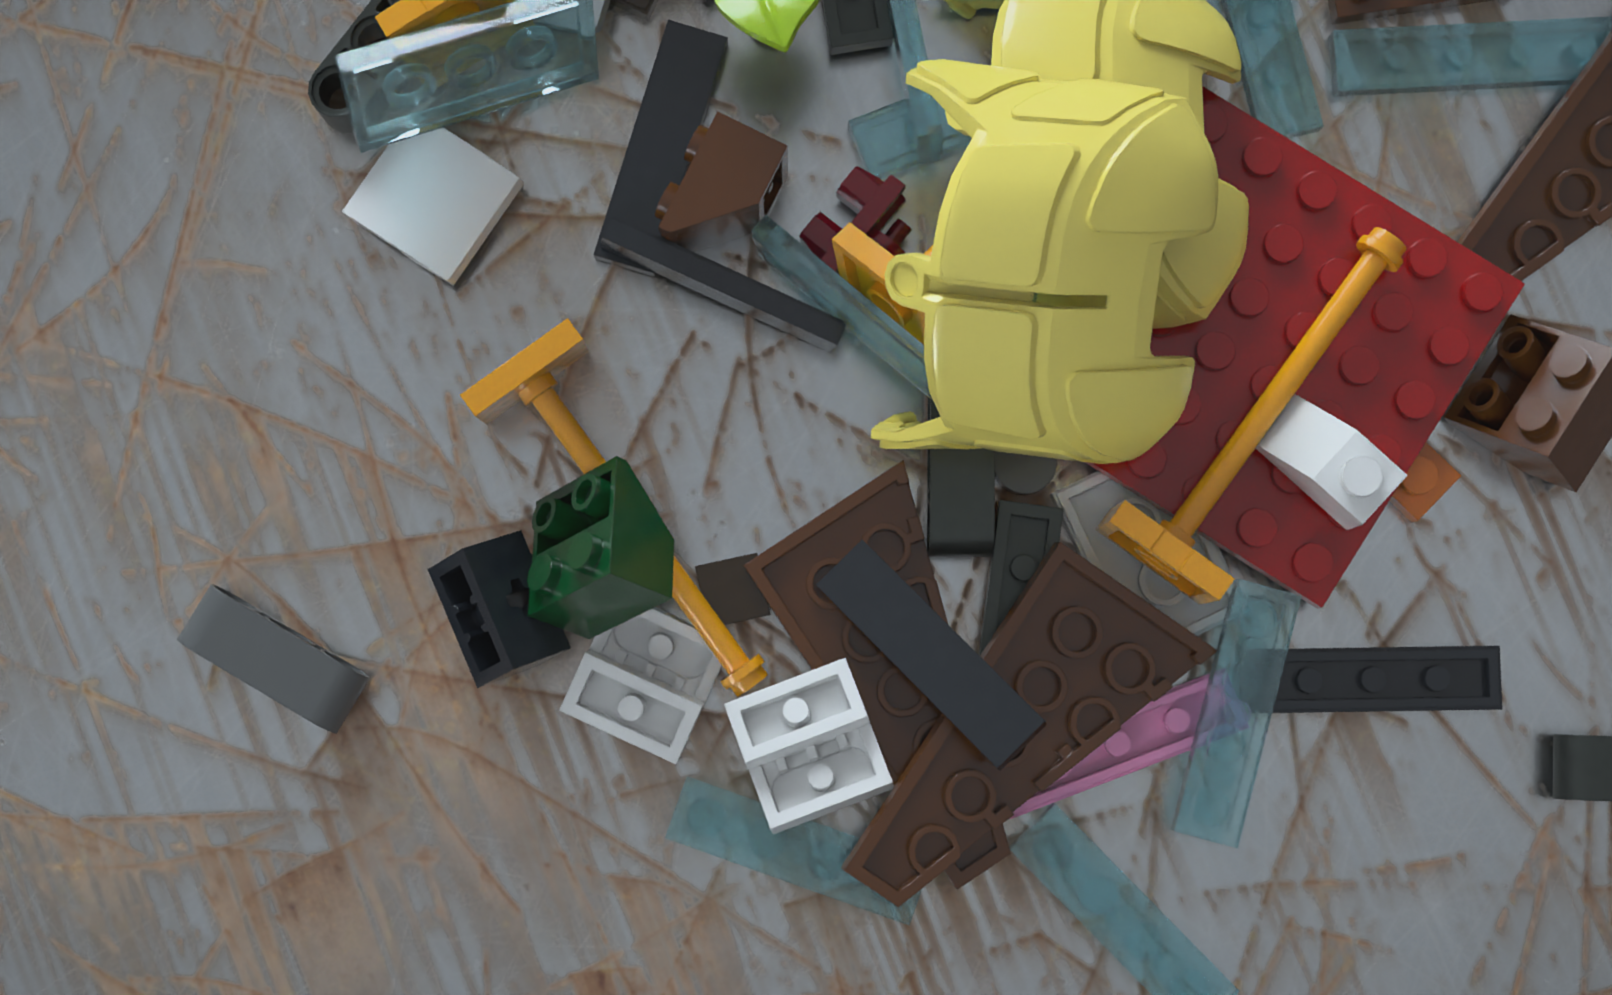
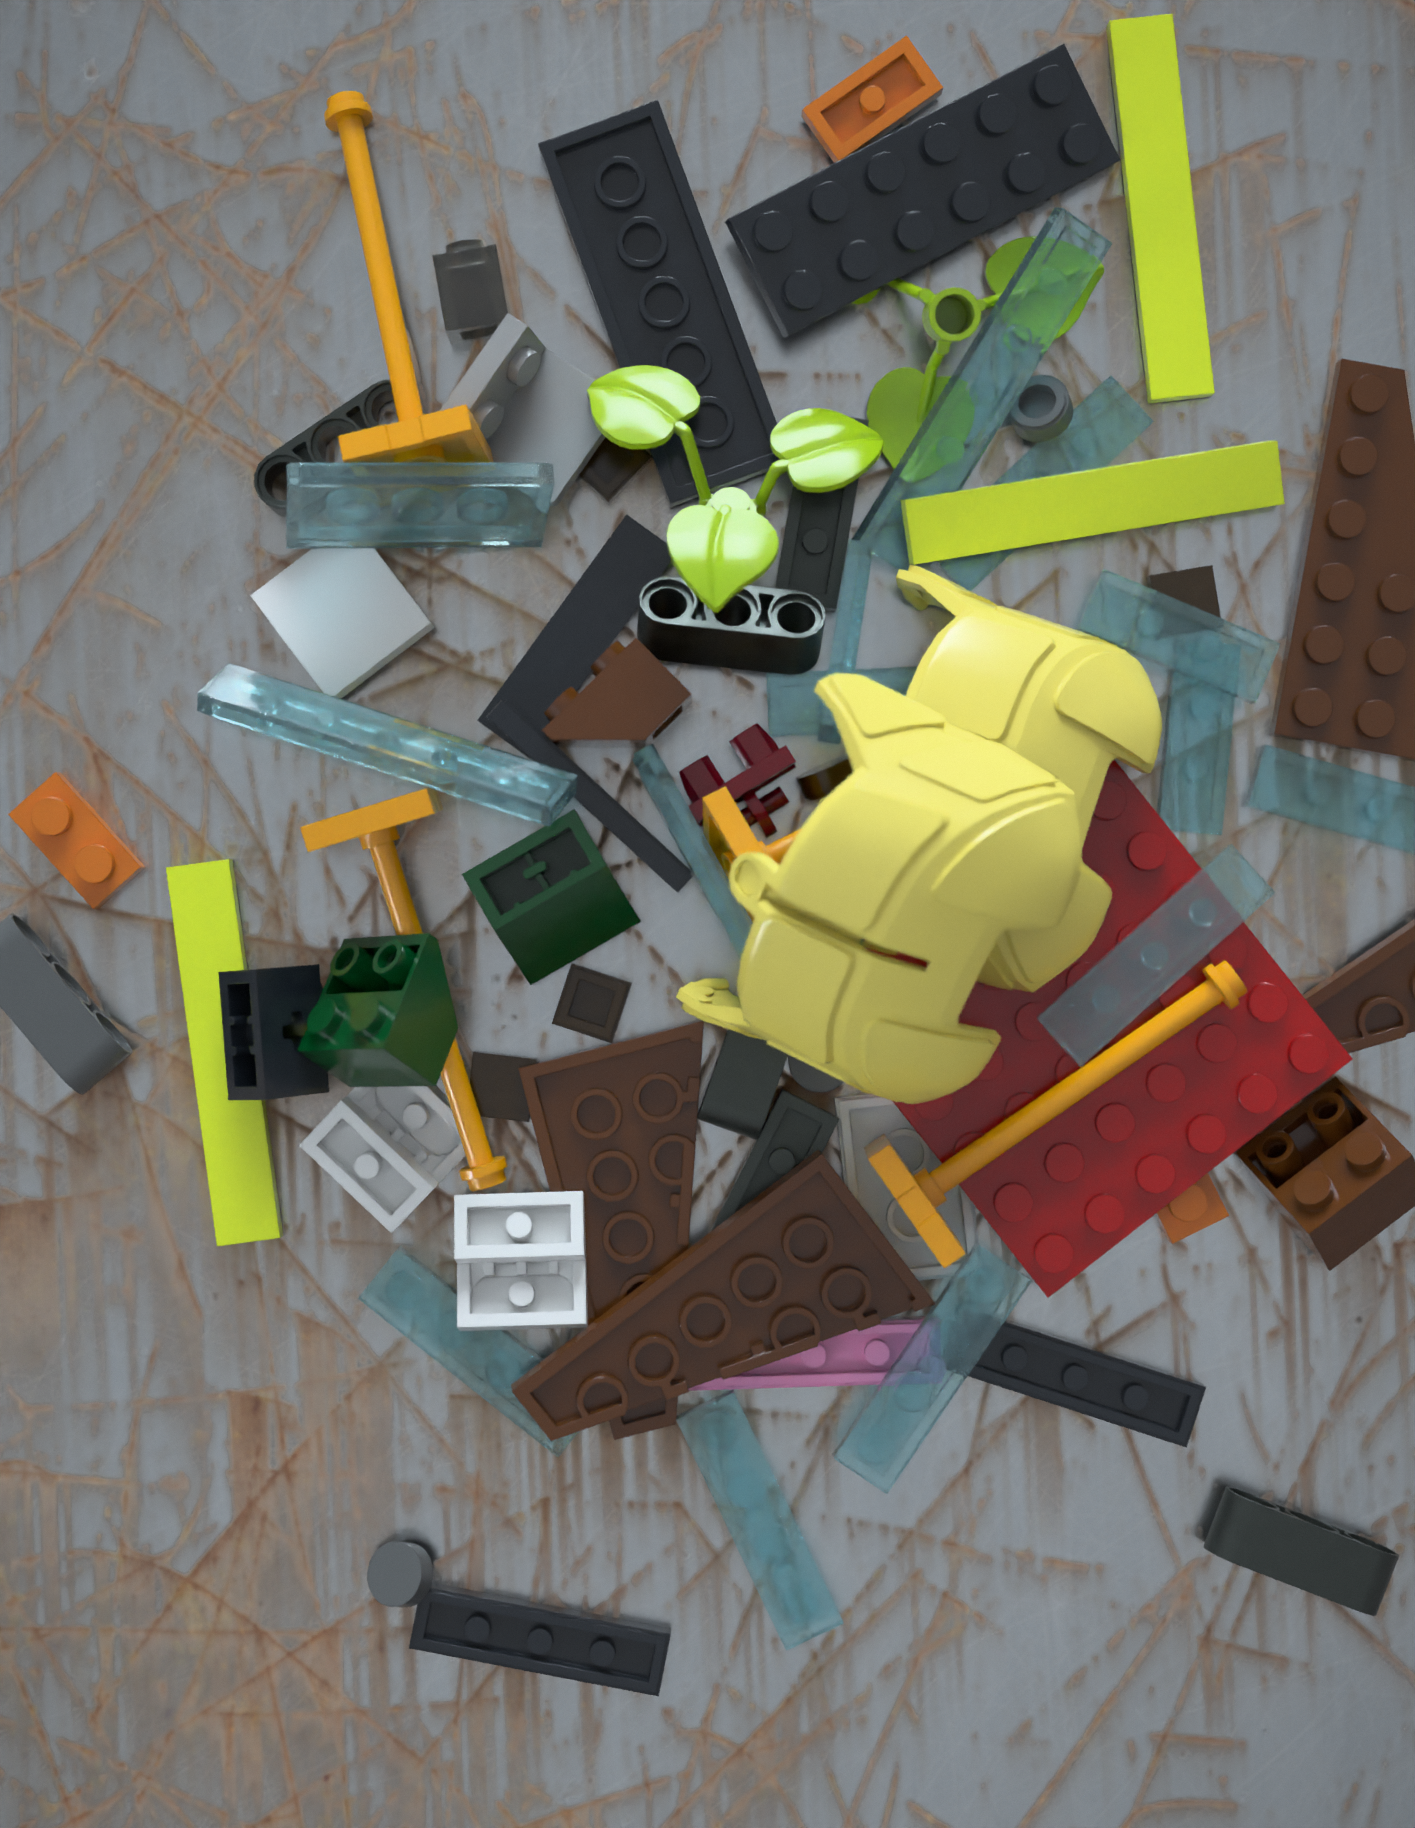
camera: 25 degrees right, 5 degrees up
black tile [816,540,1047,771] -> none
white slope [1256,394,1408,530] -> none
none -> orange plate [8,772,145,909]
none -> neon yellow tile [166,859,283,1246]
none -> clear light blue tile [197,663,578,826]
none -> dark green slope [462,809,641,985]
none -> dark brown tile [552,963,632,1043]
none -> pearl dark grey beam [637,577,826,675]
none -> dark brown tile [796,754,854,801]
none -> clear light blue tile [1035,844,1276,1067]

